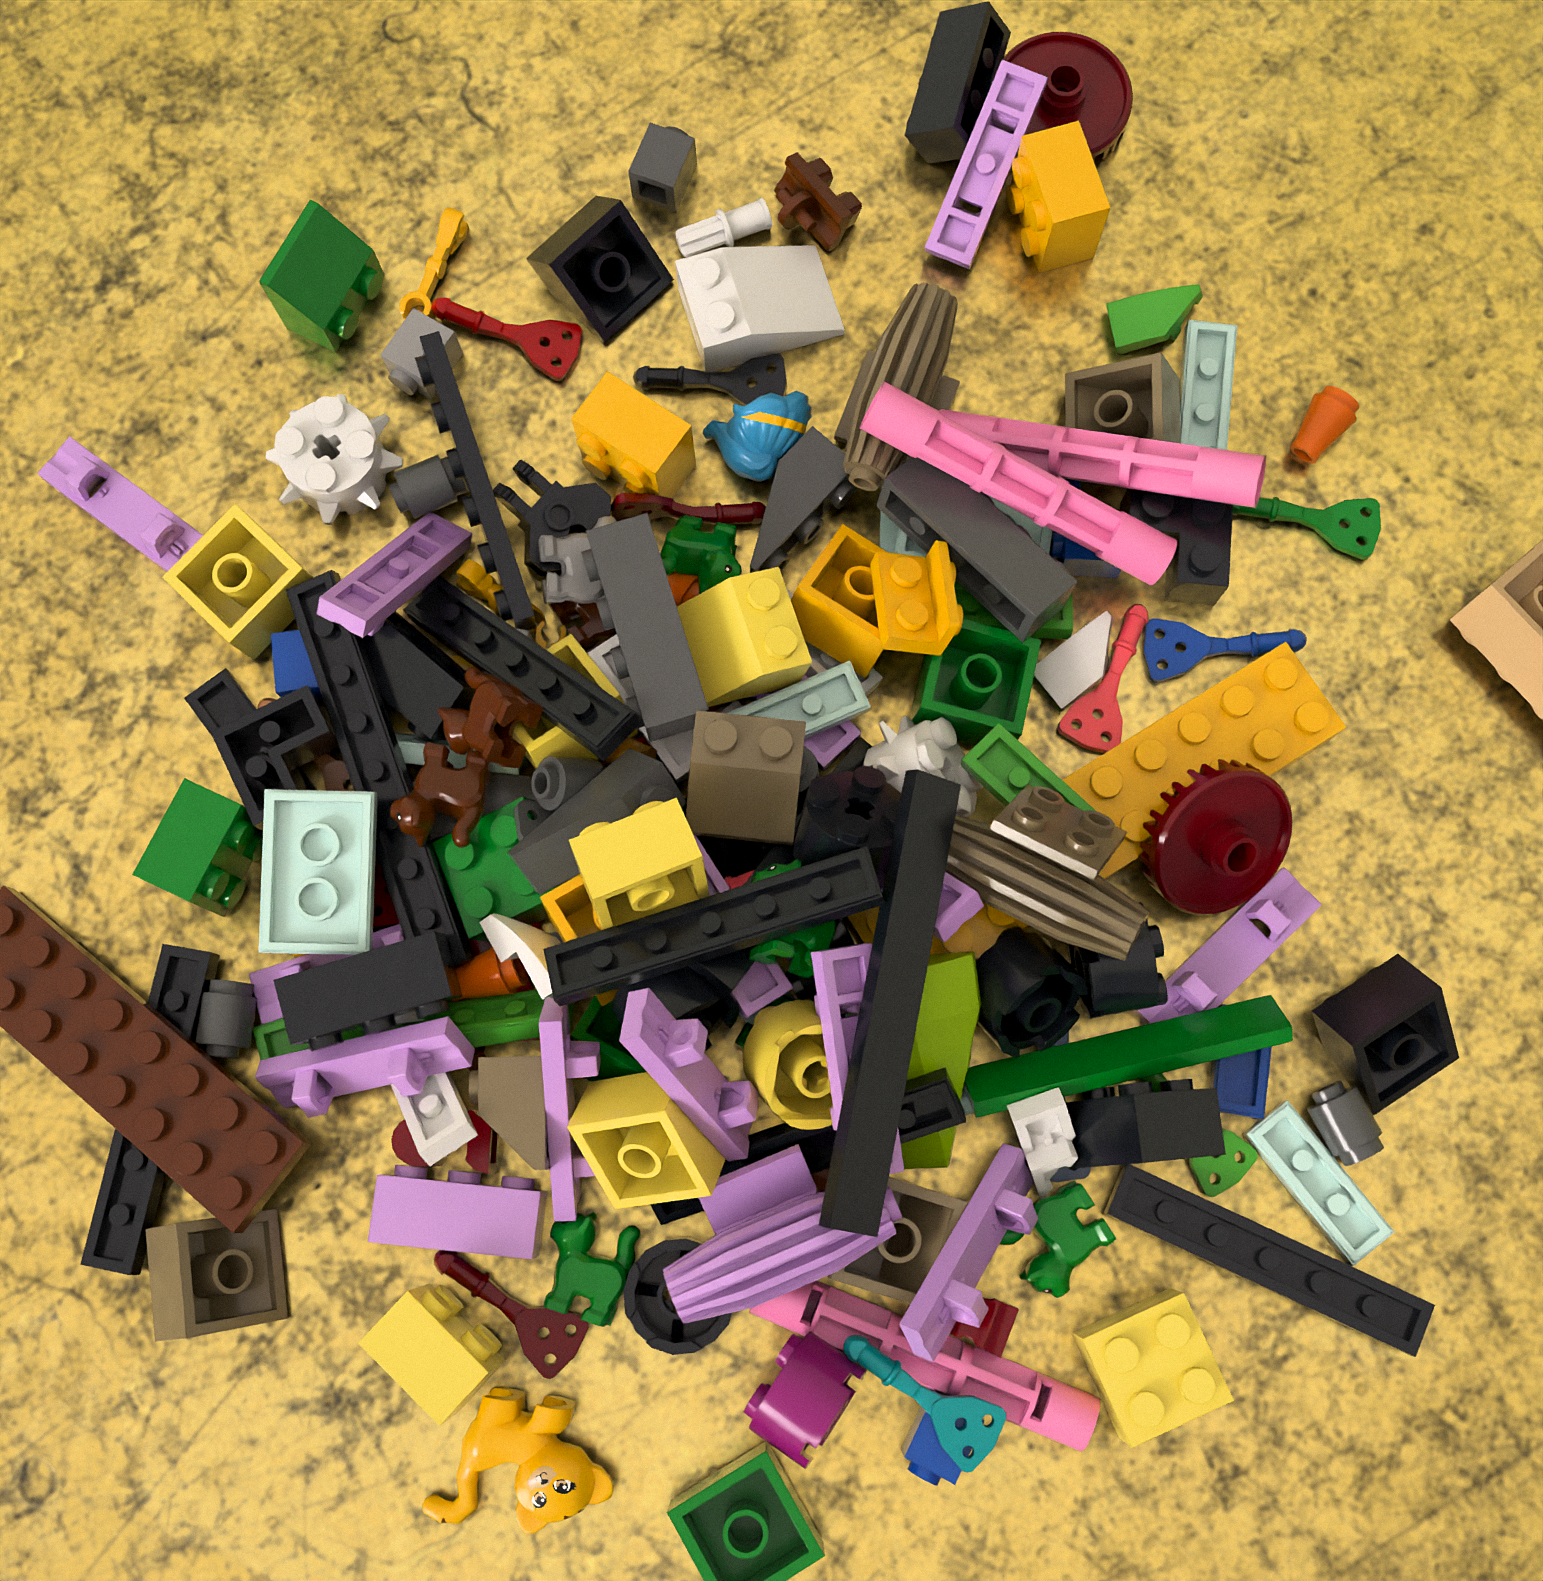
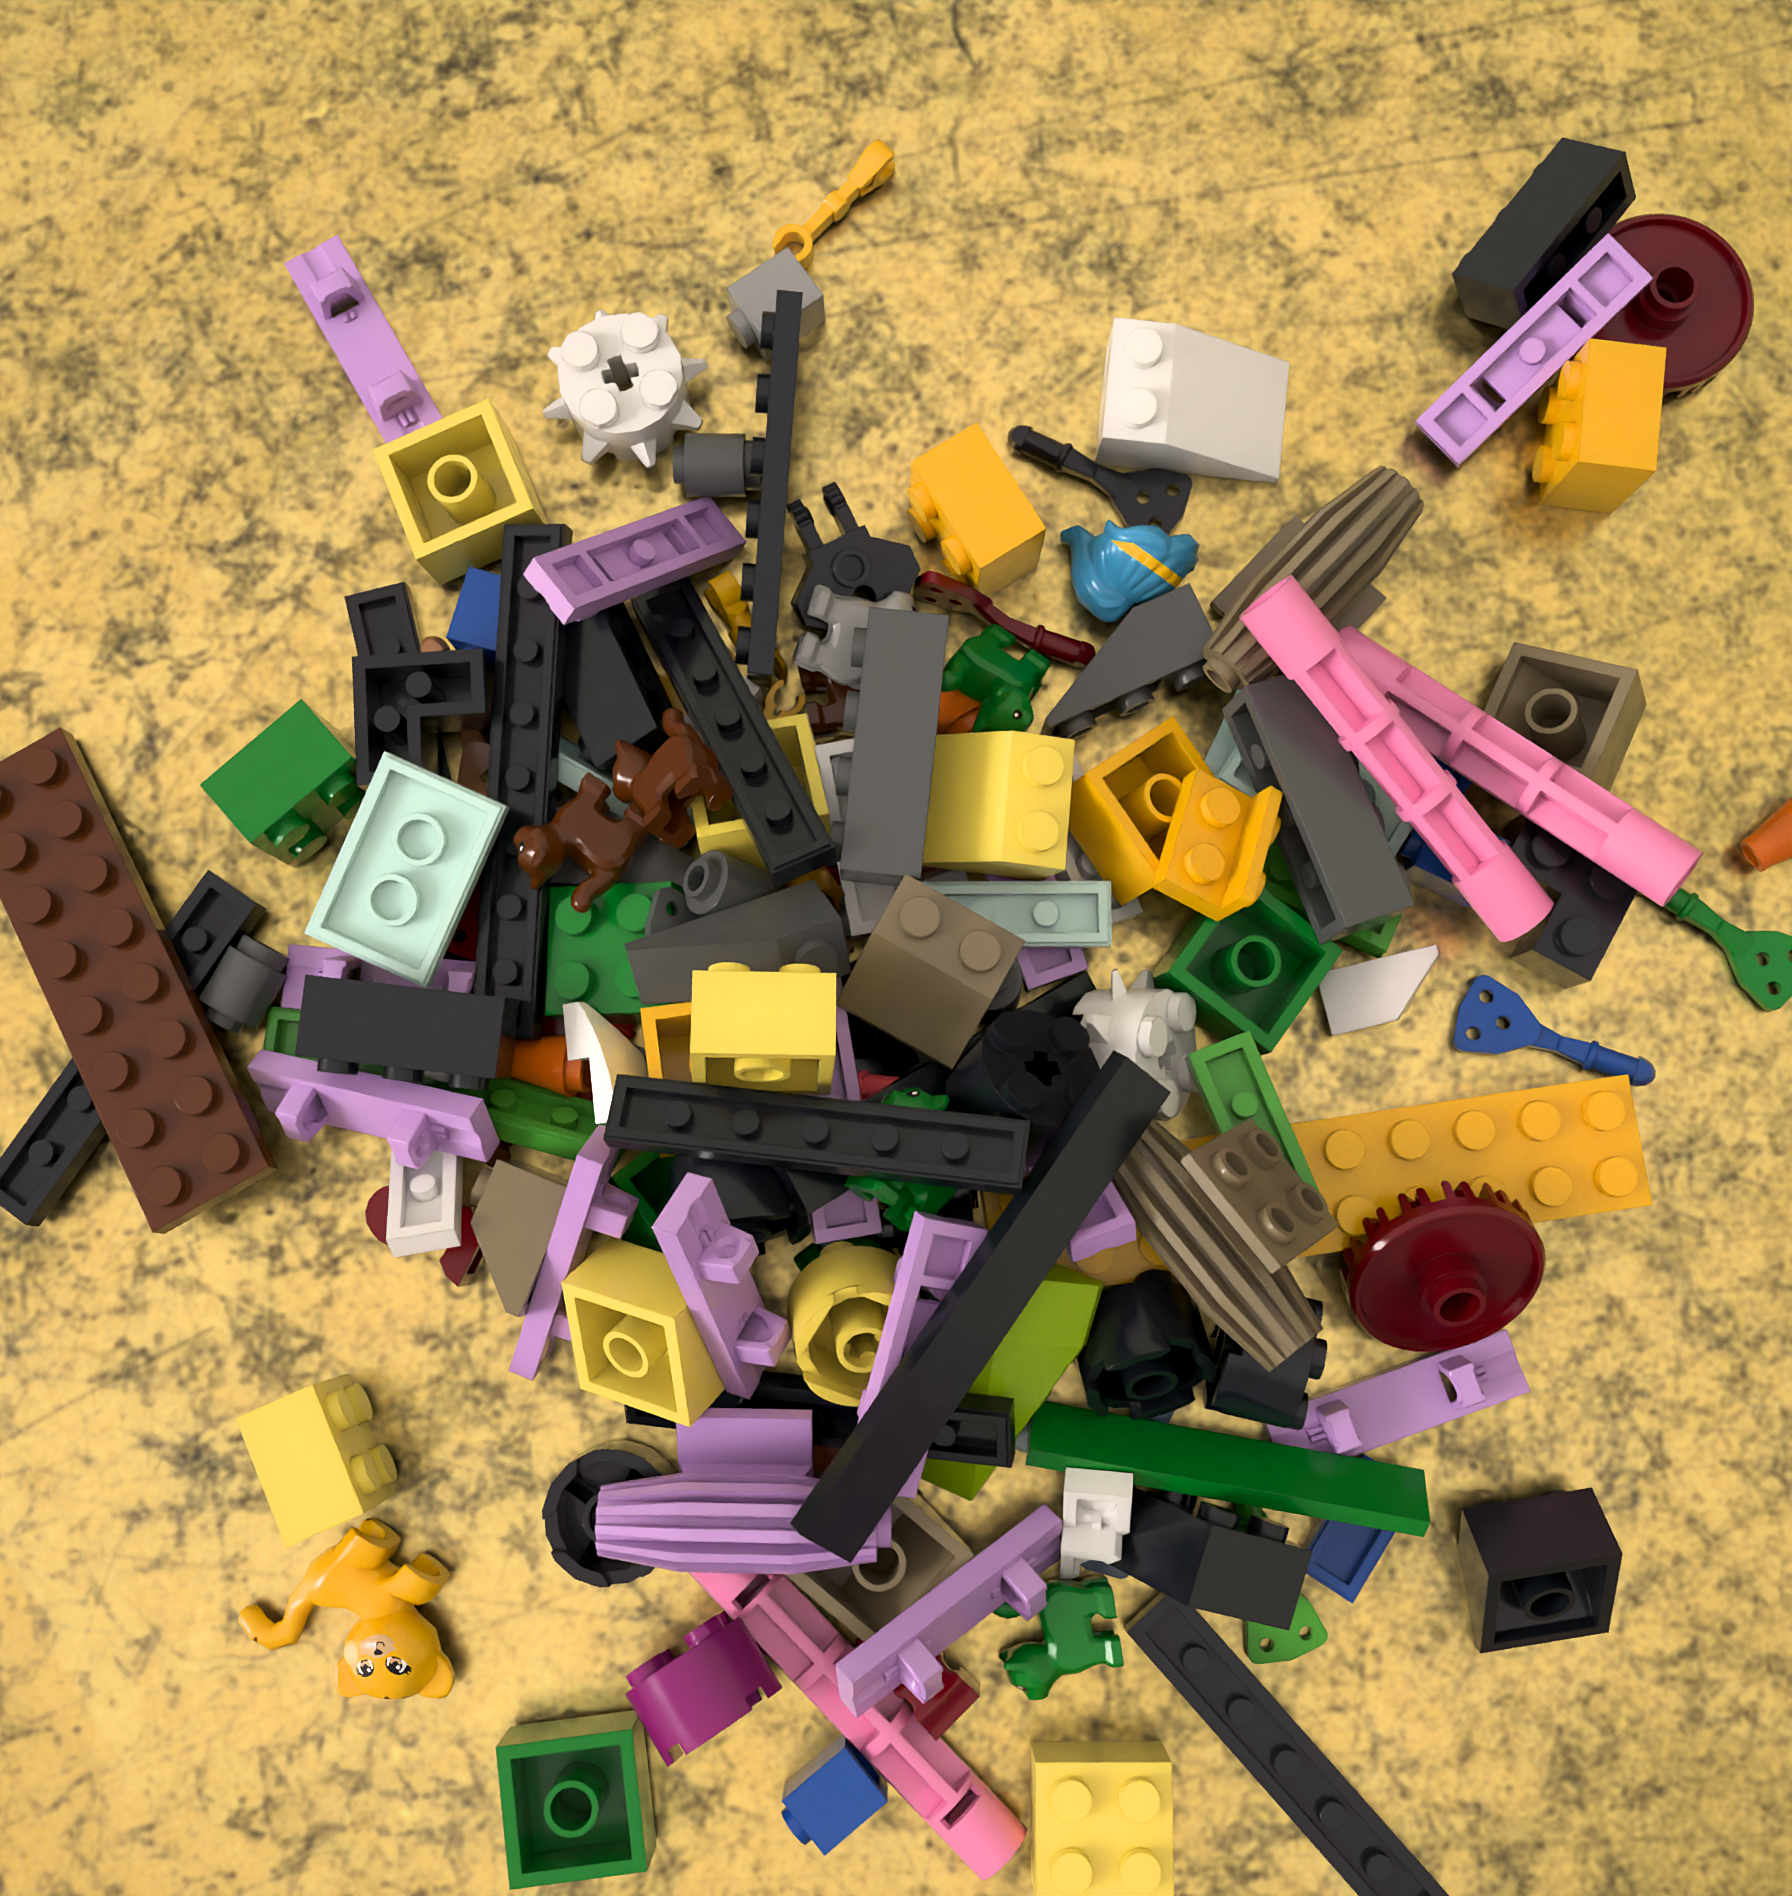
camera: 20 degrees right, 5 degrees up
dark tan slope [145,1209,288,1342] -> none
green slope [259,200,384,352] -> none
lavender brick [368,1165,547,1259] -> none
red piece [431,297,582,381] -> none
dark red piece [434,1250,589,1379] -> none
black slope [526,196,674,343] -> none
green animal [544,1212,641,1327] -> none
dark grey brick [628,122,697,213] -> none
white axle [675,198,772,257] -> none
reddish brown hips [774,152,862,251] -> none
teal piece [843,1335,1006,1473] -> none
coral piece [1057,604,1149,753] -> none
bright green slope [1106,284,1203,355] -> none
light aqua tile [1180,320,1237,450] -> none
light aqua tile [1243,1100,1394,1266] -> none
dark grey brick [1307,1080,1384,1166] -> none

